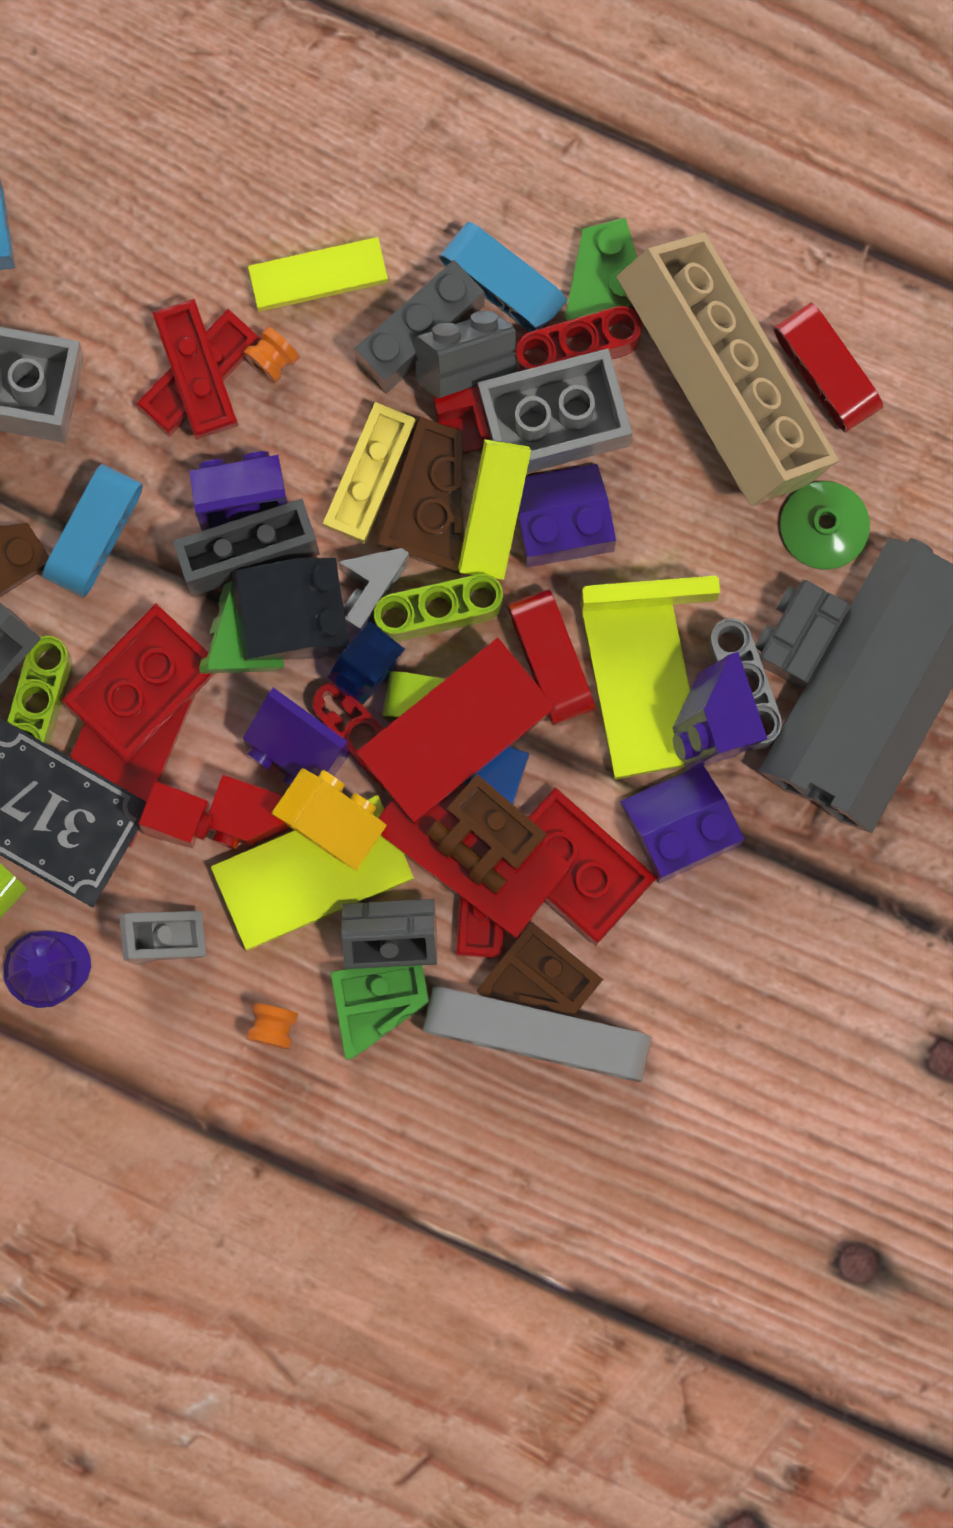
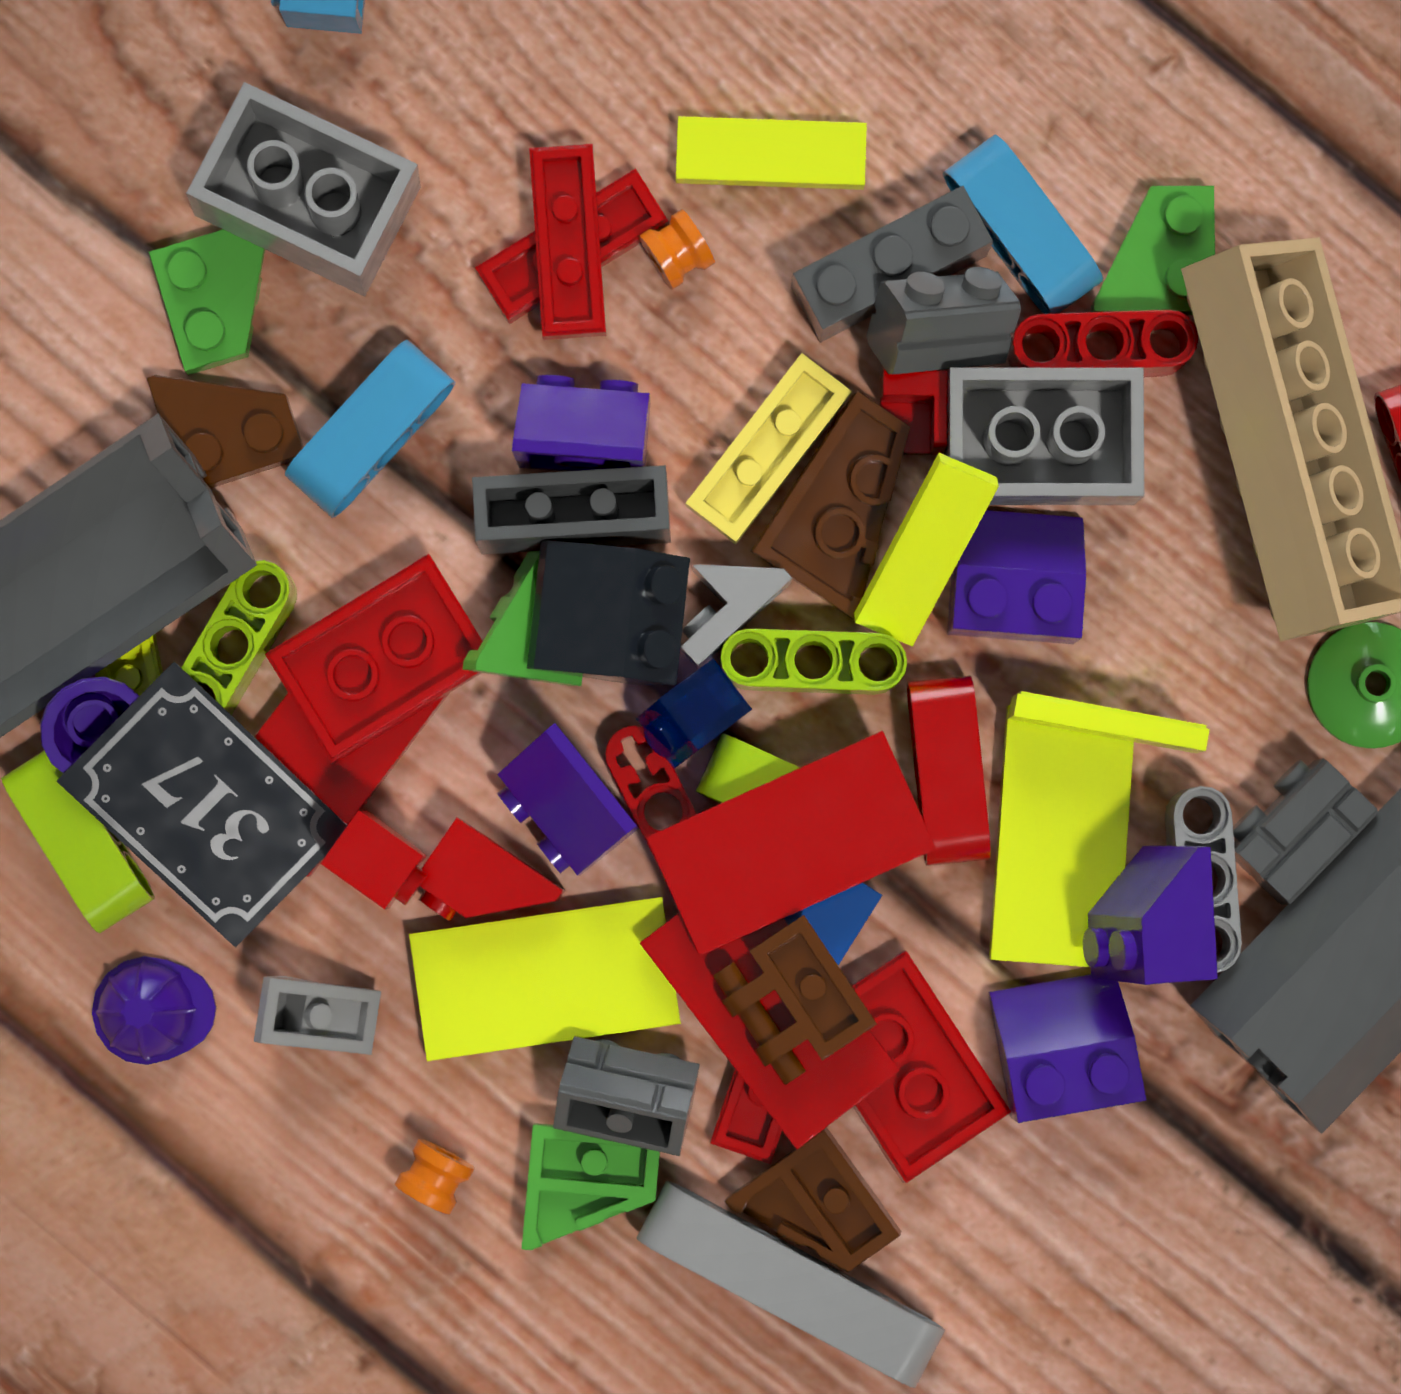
camera: 15 degrees right, 5 degrees up
yellow brick [271,768,387,871] -> none

